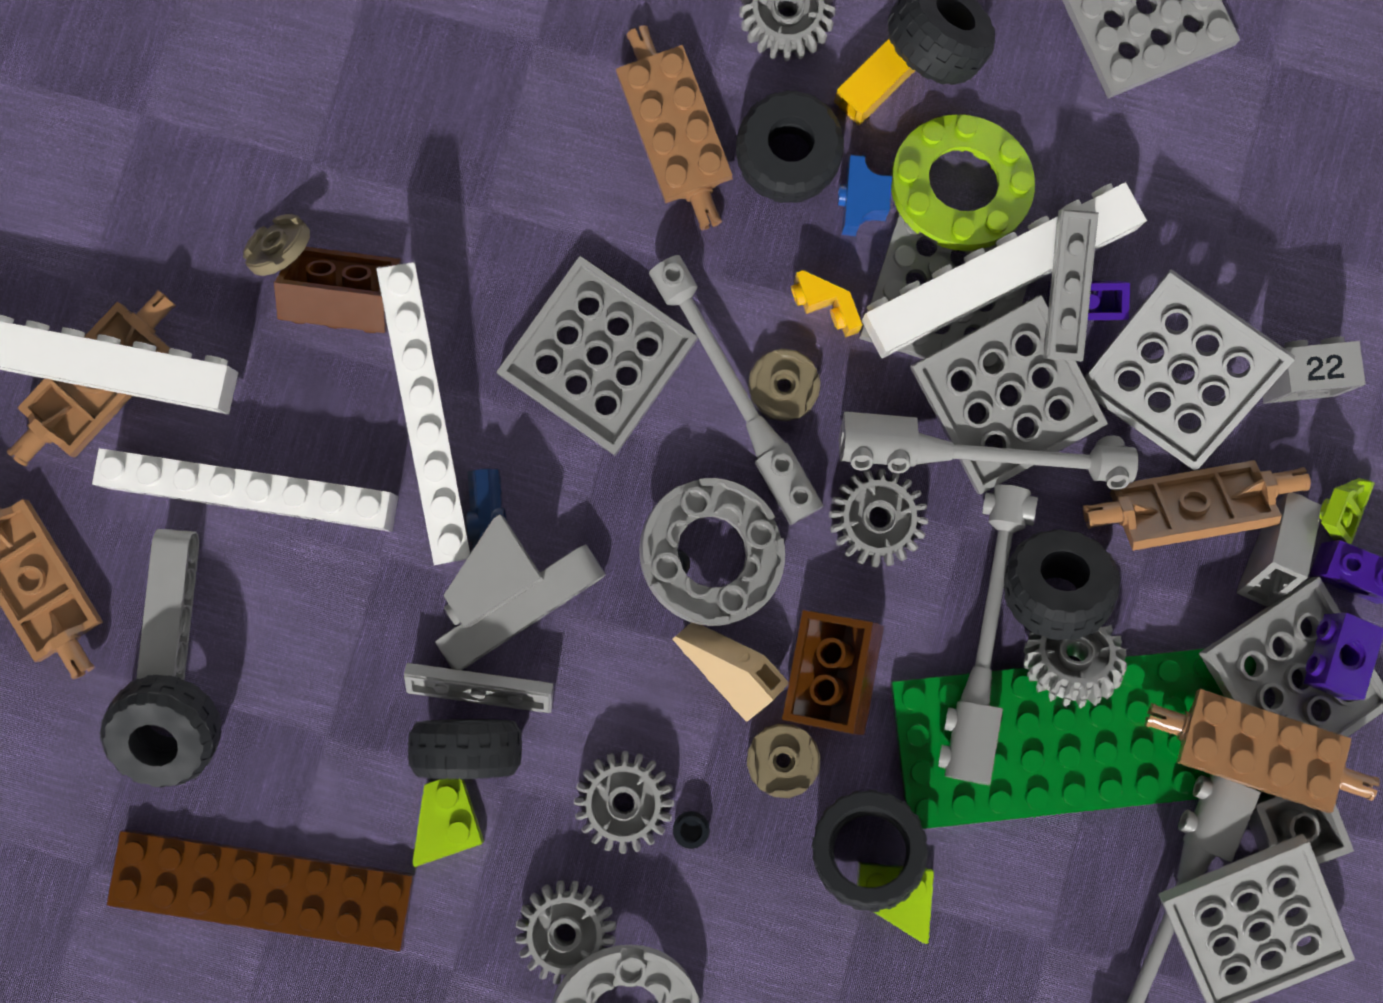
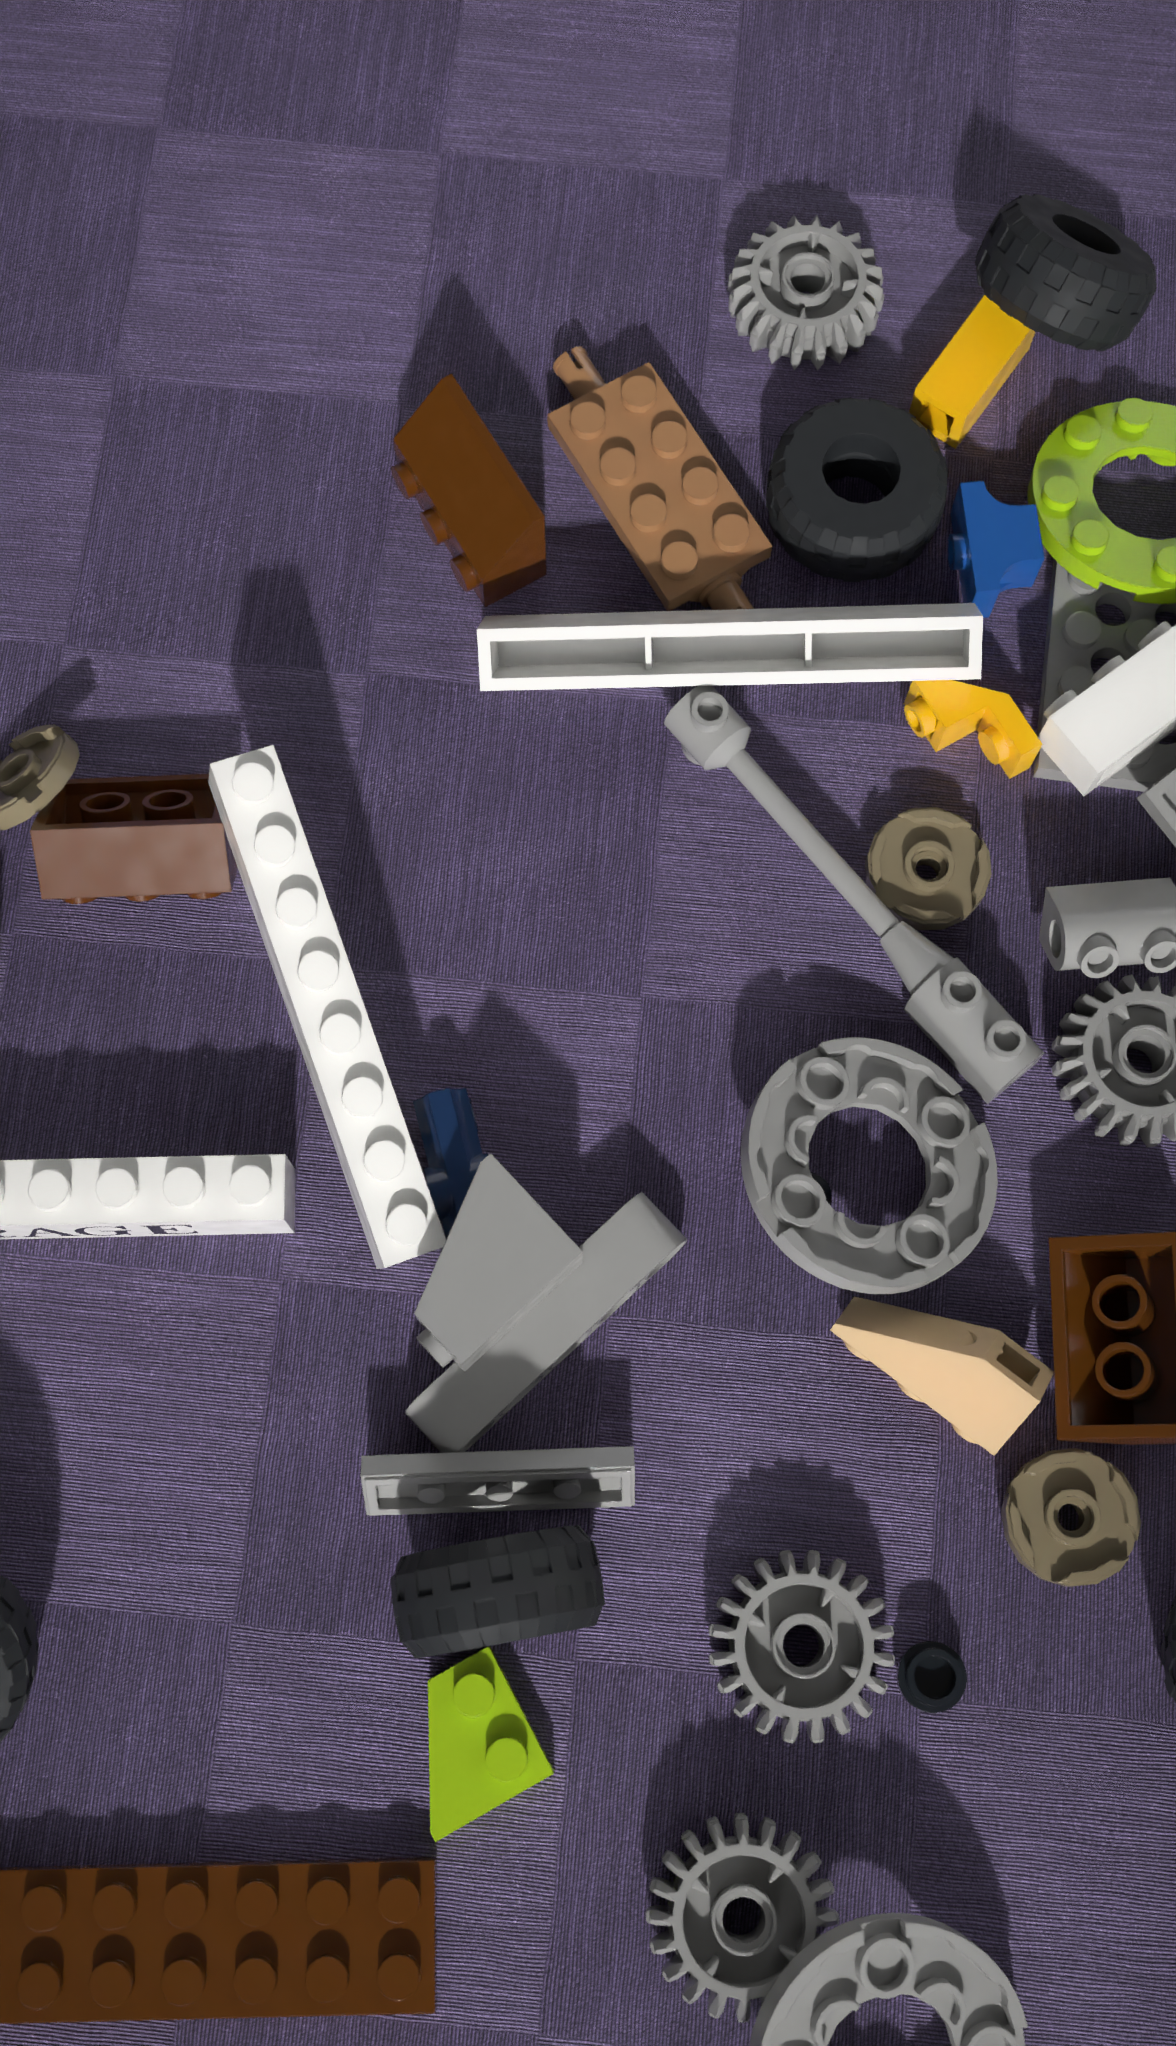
camera: 10 degrees left, 10 degrees down
light grey piece [496,256,698,456] -> none
none -> reddish brown slope [391,374,547,607]
none -> white brick [477,603,983,691]

